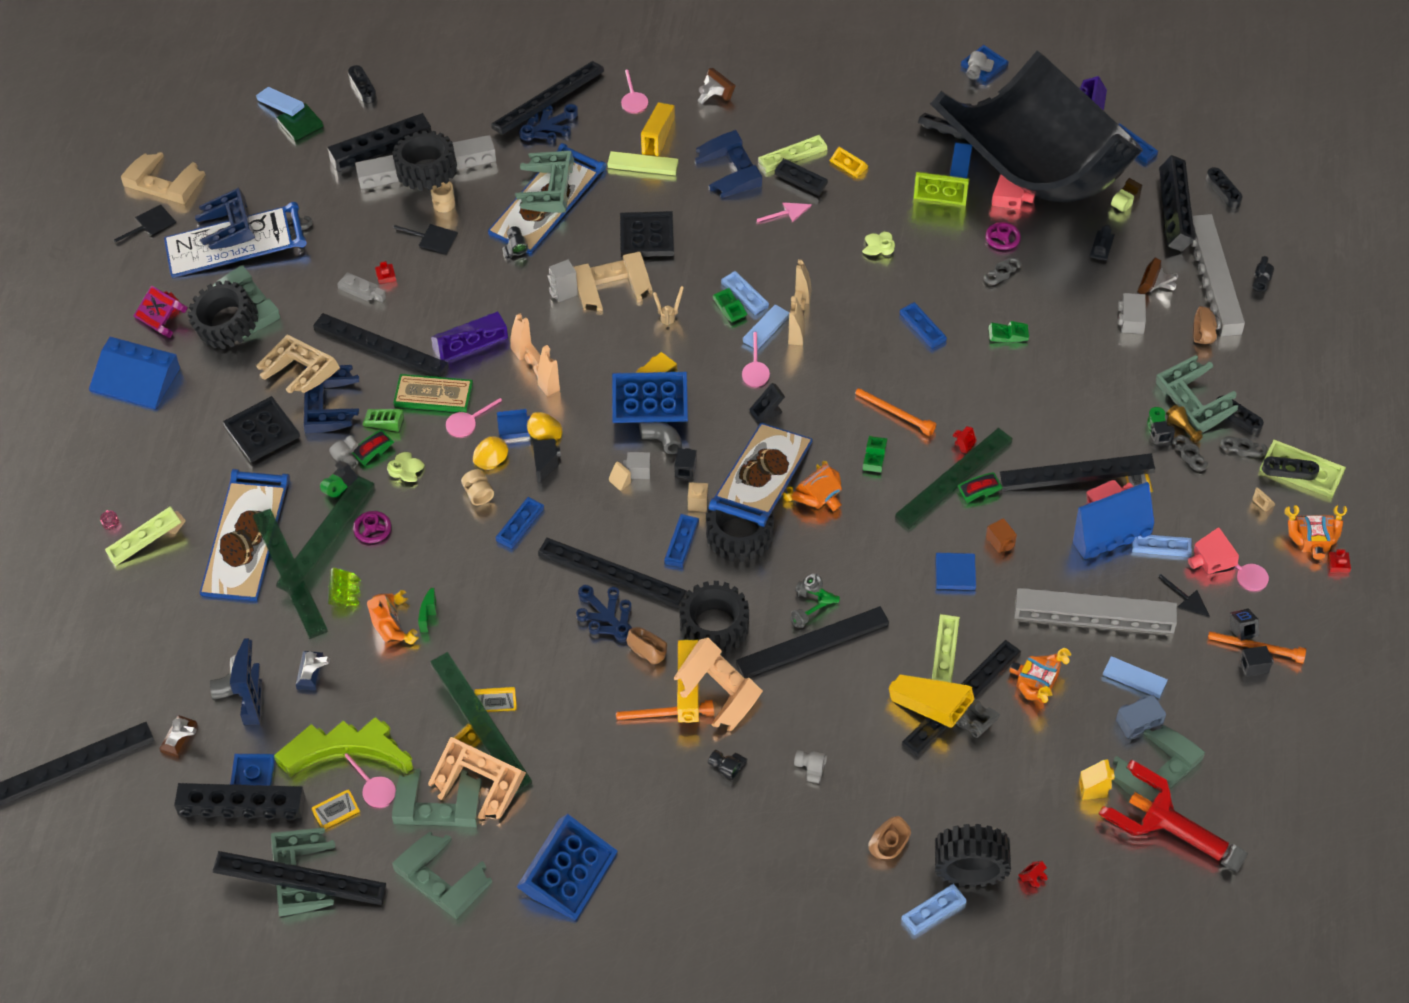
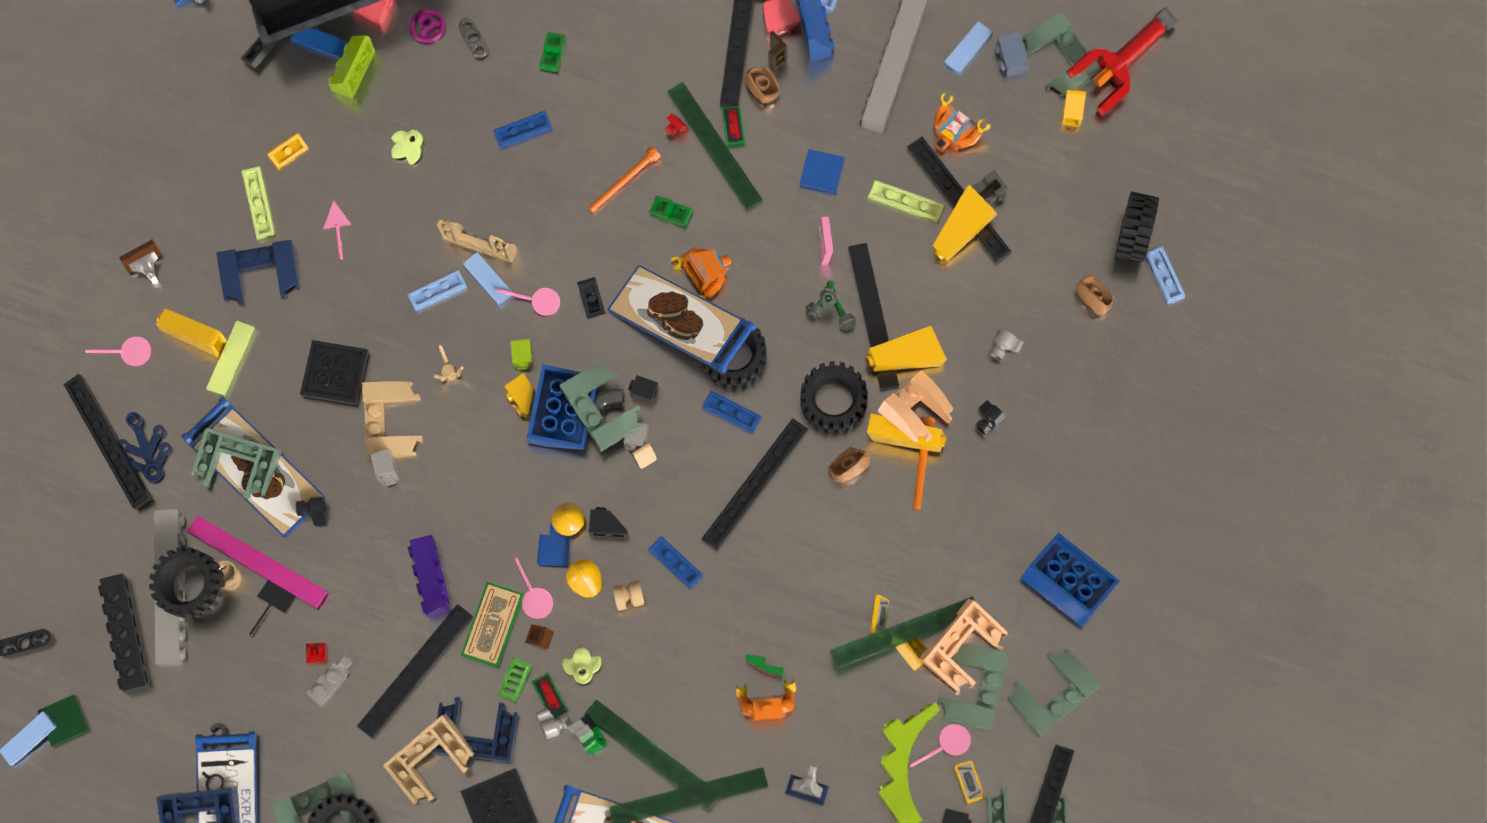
camera: 75 degrees left, 20 degrees up
clear neon green plate [328,568,361,609] -> none
magenta piece [353,511,391,543] -> none
light nougat wedge [511,314,560,397] -> none
dark blue plant [576,585,632,641] -> none
tan brick [688,482,708,512] -> none
green slope [713,288,748,323] -> none
black plate [774,158,828,196] -> none
dark orange brick [986,518,1017,553] -> none
red tile [1018,861,1048,888] -> none
none -> dark pink tile [187,515,328,608]
none -> lime brick [511,339,533,370]
none -> reddish brown slope [525,624,554,649]
none -> sand green wedge [560,362,642,452]
none -> medium nougat piece [745,67,780,104]
none -> dark brown panel [768,30,787,71]
none -> bright pink tile [817,216,833,266]
none -> yellow slope [865,326,947,371]

